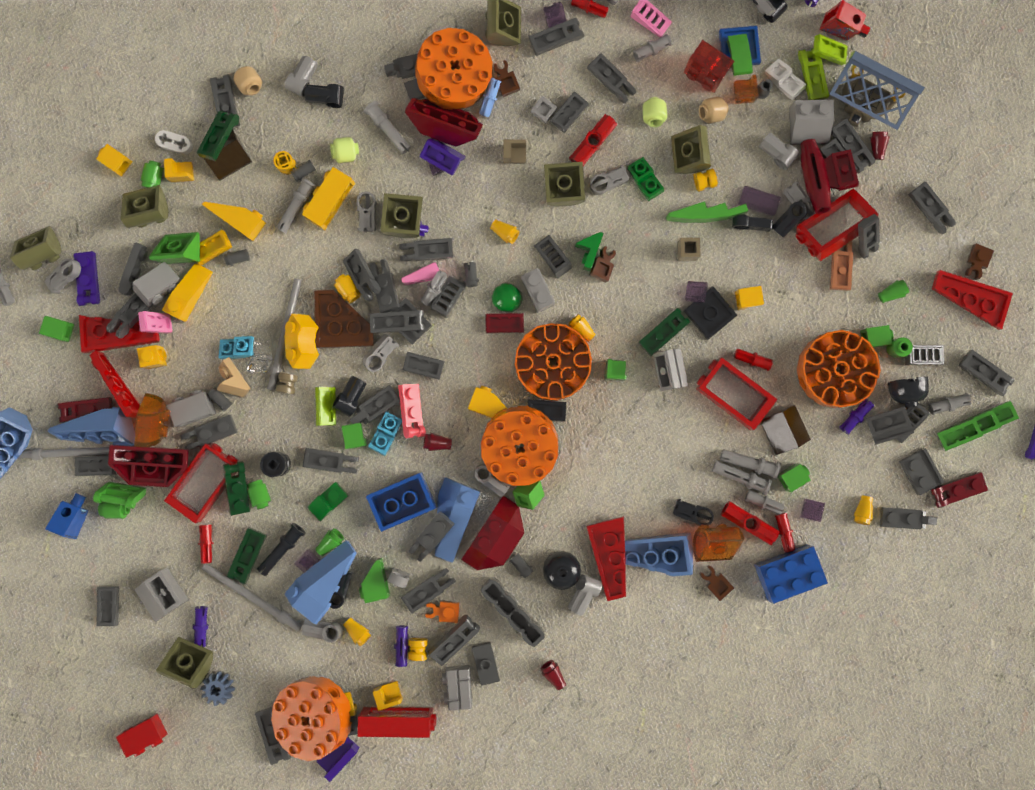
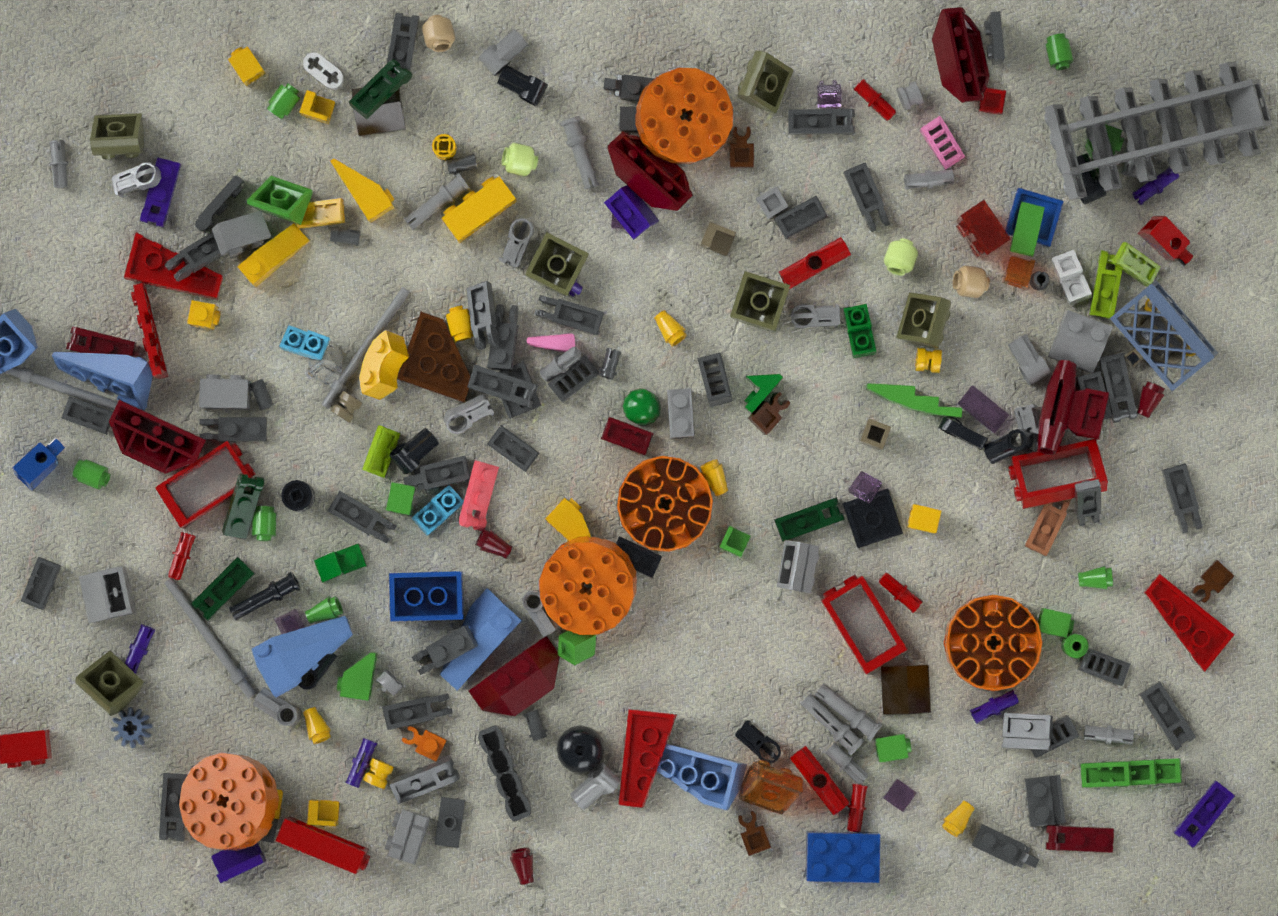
camera: 25 degrees right, 0 degrees up
bright green panel [39,316,75,342] -> none
bright green plate [93,481,146,509] -> none
olive brick [121,185,169,228] -> none
clear orange brick [134,393,170,447] -> none
bright pink plate [138,311,172,334] -> none
tan slope [217,357,251,397] -> none
light blue axle [479,78,501,117] -> none
black cylinder [888,377,929,407] -> none

